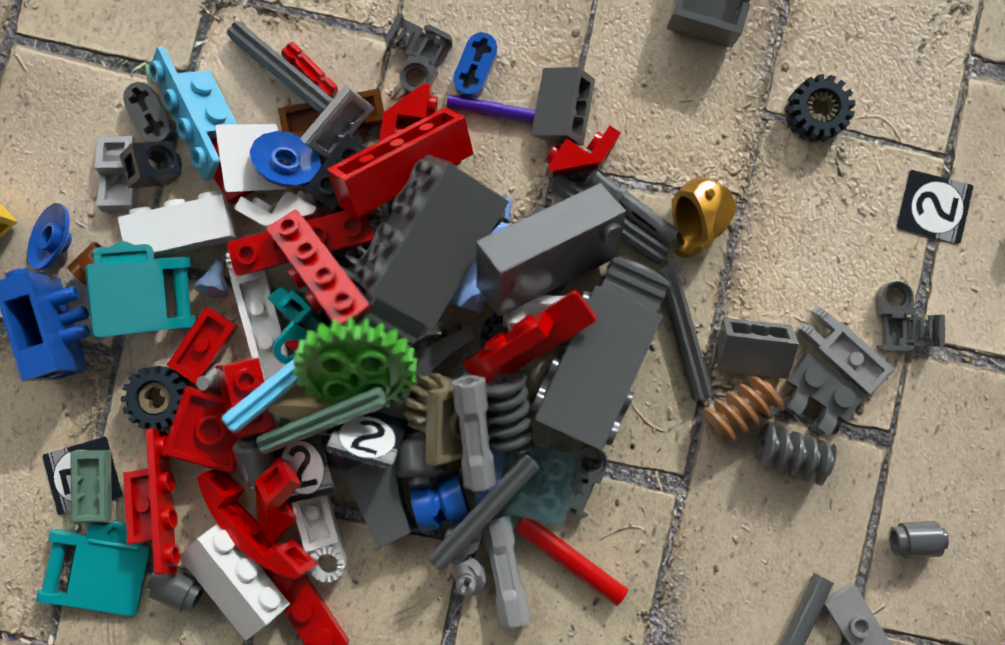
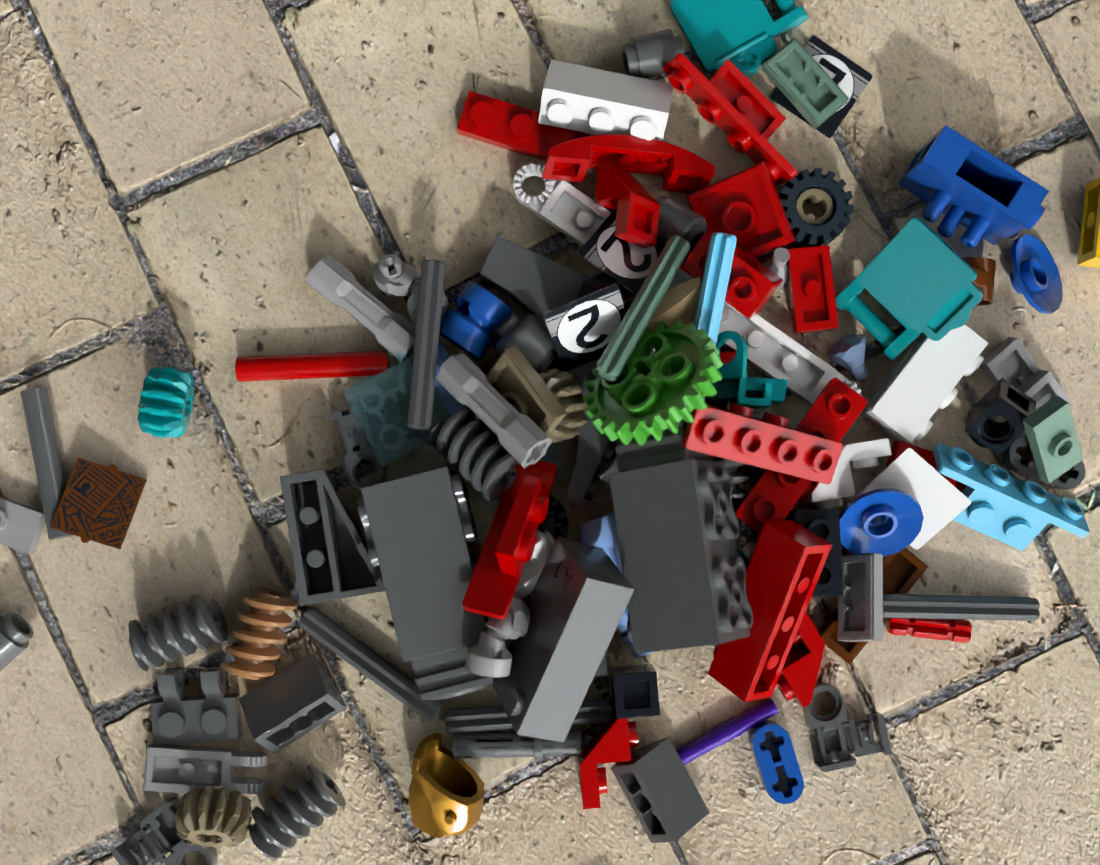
camera: 140 degrees right, 0 degrees up
none -> reddish brown piece [50,457,147,550]
none -> teal gear [137,366,195,438]
none -> dark tan gear [175,785,252,850]
none -> dark grey piece [248,764,346,860]
none -> dark grey wedge [280,469,385,606]
none -> light grey arm [465,596,531,678]
none -> black brick [610,664,660,719]
none -> plate [1023,395,1083,484]

